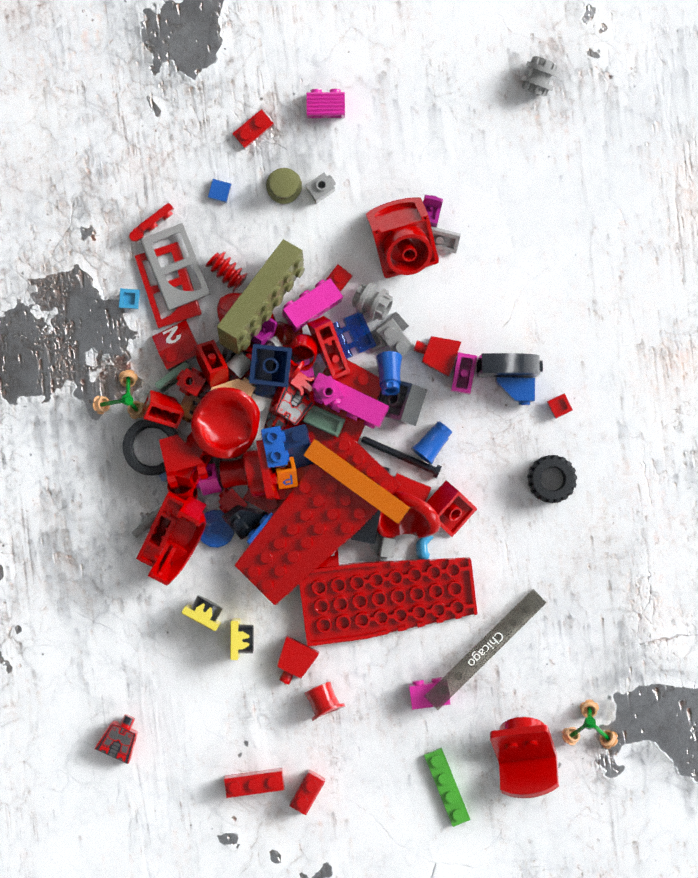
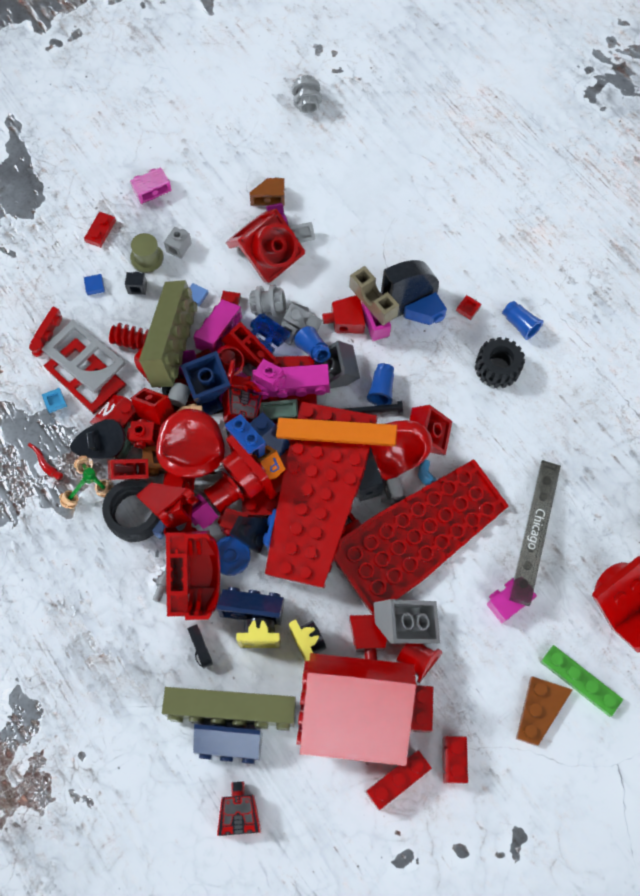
camera: 25 degrees left, 20 degrees down
none -> red animal [28,443,63,480]
none -> black shield [70,419,125,459]
none -> black plate [125,271,147,295]
none -> olive brick [161,687,296,731]
none -> black piece [187,624,213,669]
none -> medium blue tile [190,283,208,307]
none -> slope [193,724,263,764]
none -> dark blue slope [217,587,284,625]
none -> dark orange slope [250,178,285,206]
none -> container [296,653,416,766]
none -> dark tan arch [349,266,399,326]
none -> light grey slope [374,599,440,644]
none -> red brick [410,685,434,733]
none -> blue plant [502,301,544,340]
none -> dark orange wing [516,676,573,746]

